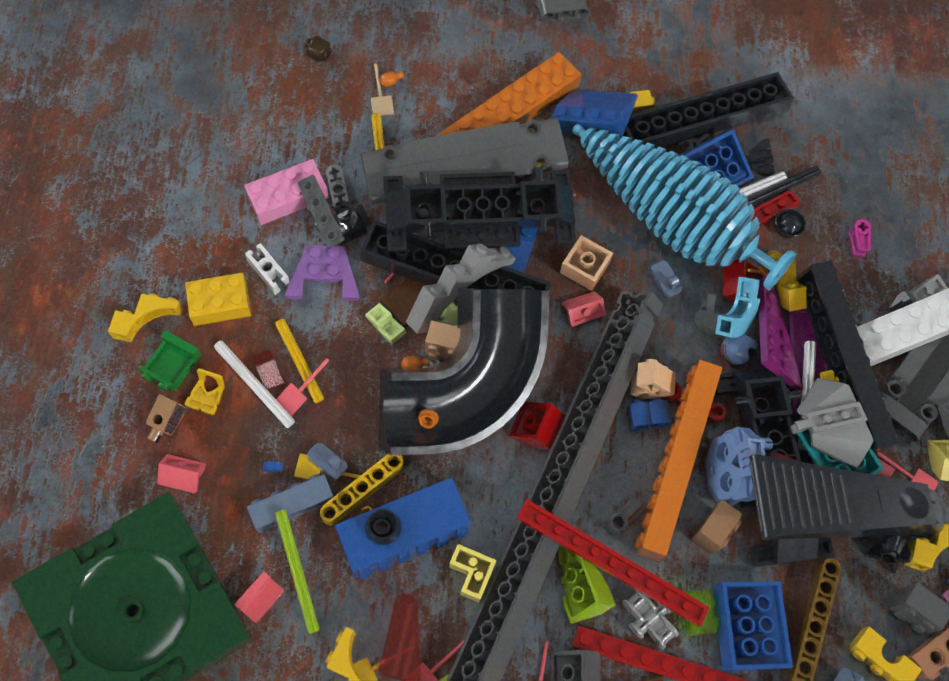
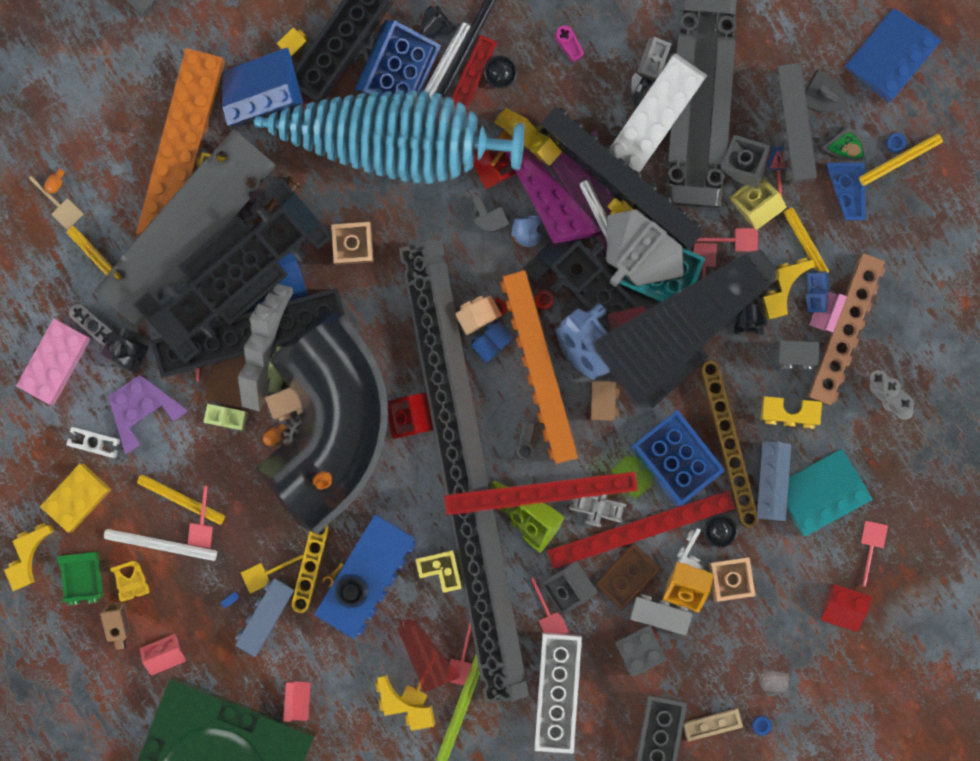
camera: 25 degrees left, 20 degrees up
clear red slope [251,350,284,391] -> none
lime axle [275,510,319,634] -> none
dark grey bracket [298,175,345,248] -> none
sand blue piece [308,443,347,480] -> none
coral panel [561,291,606,327] -> none
sand blue piece [650,261,682,298] -> none
medium azure arch [715,277,760,338] -> none

